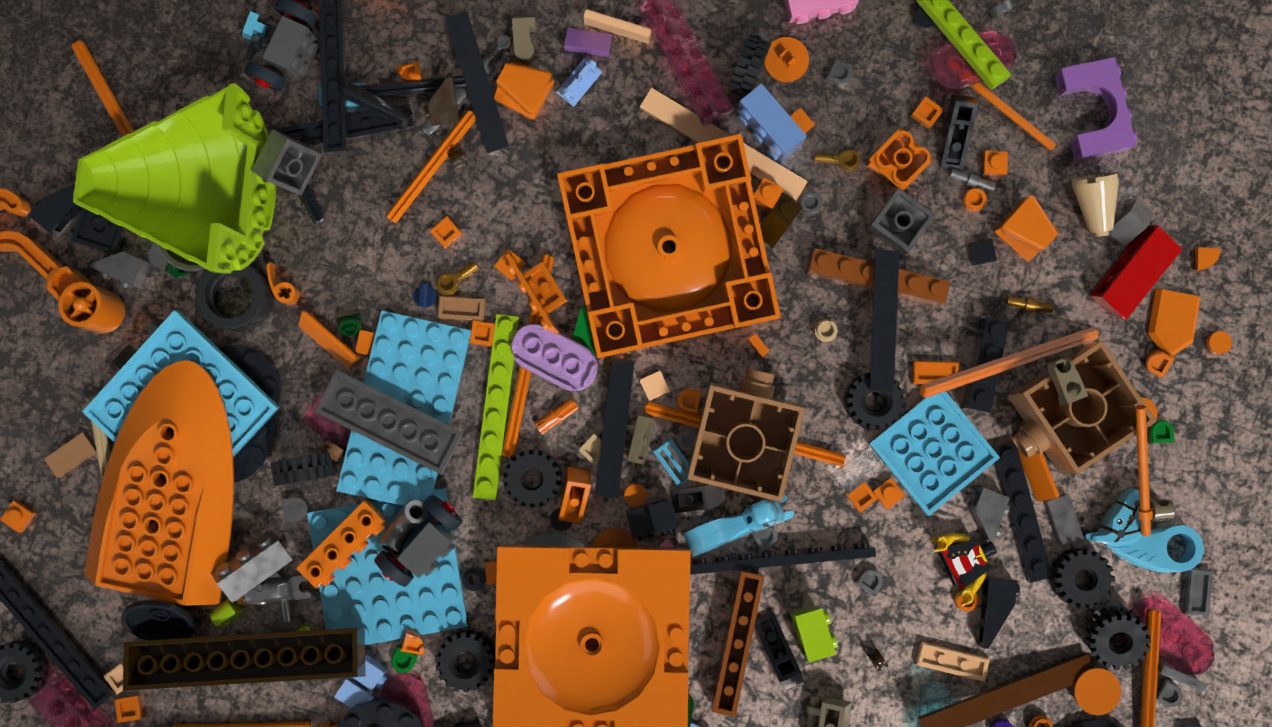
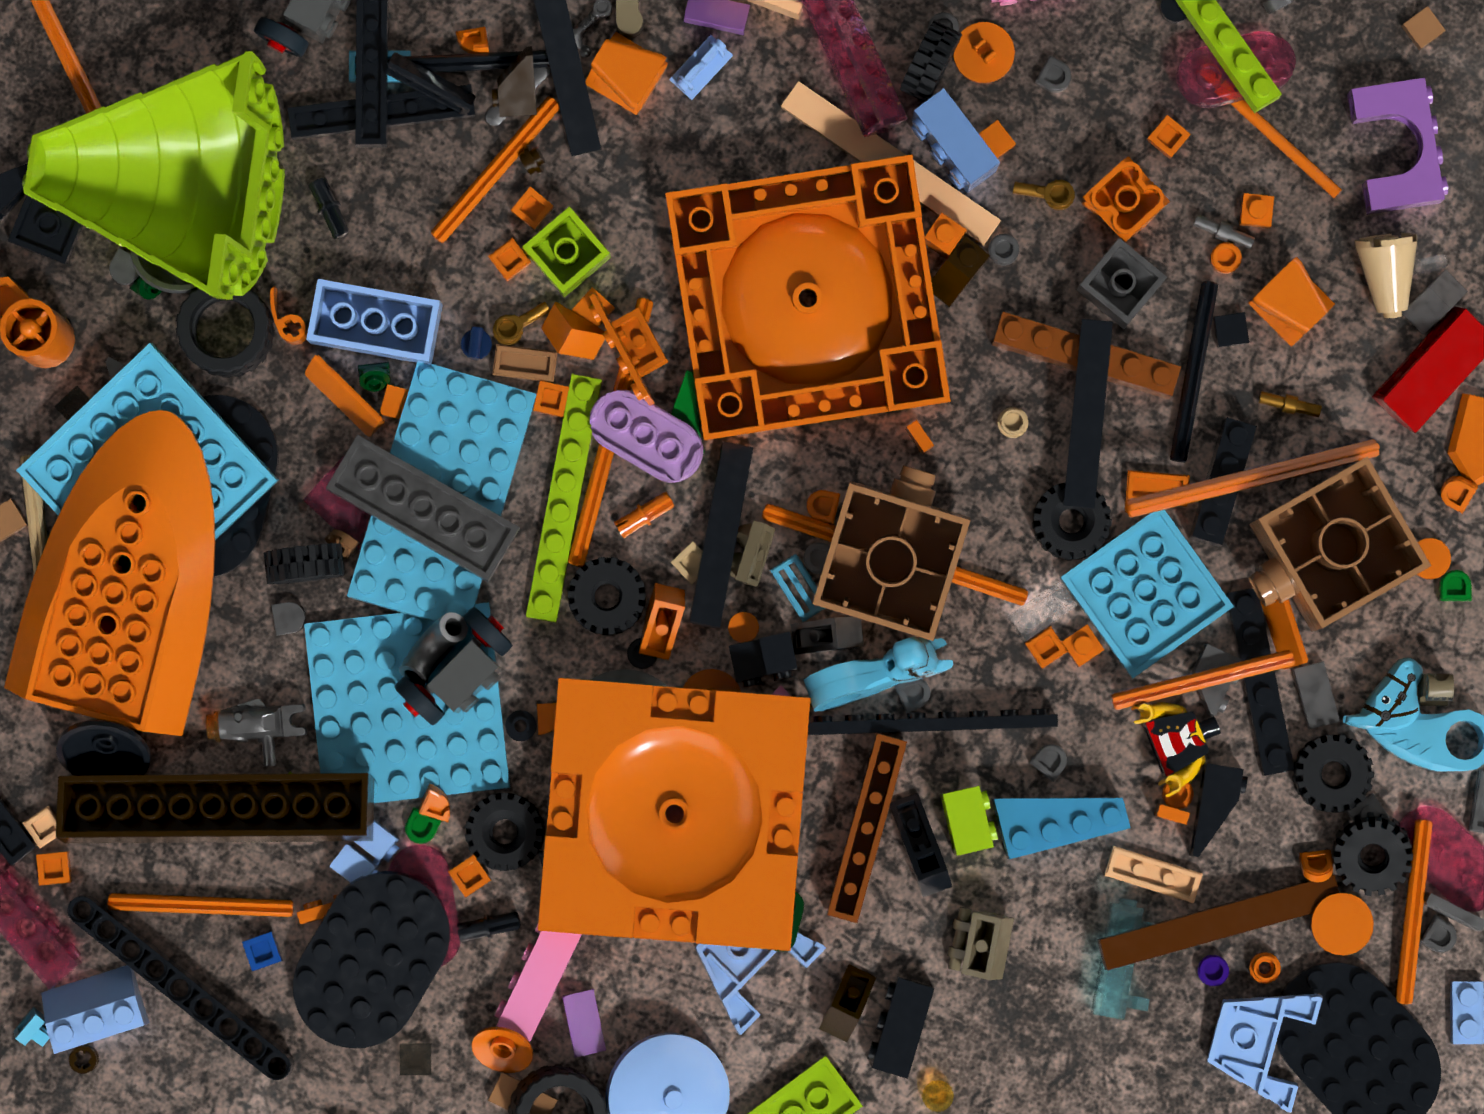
camera: 10 degrees right, 0 degrees up
flat silver slope [90,251,152,290] -> none
lime brick [209,598,243,627] -> none
flat silver brick [211,531,292,603] -> none
flat silver brick [251,129,322,195] -> none
orange brick [296,500,388,588] -> none
light nougat tile [639,371,670,401] -> none
dark brown bush [867,649,889,673] -> none
black slope [940,94,979,171] -> none
dark tan leg [1047,356,1088,406] -> none
orange bar [1135,405,1153,536] -> none
none -> light blue brick [306,279,443,365]
none -> orange plate [448,855,492,898]
none -> orange plate [511,186,555,231]
none -> lime brick [522,206,611,298]
none -> orange slope [541,302,605,360]
none -> dark azure wedge [992,798,1131,859]
none -> orange axle [1111,650,1295,710]
none -> orange tile [1154,804,1190,825]
none -> black axle [1170,281,1218,463]
none -> orange tile [1299,850,1333,882]
none -> medium nougat tile [1401,6,1446,51]

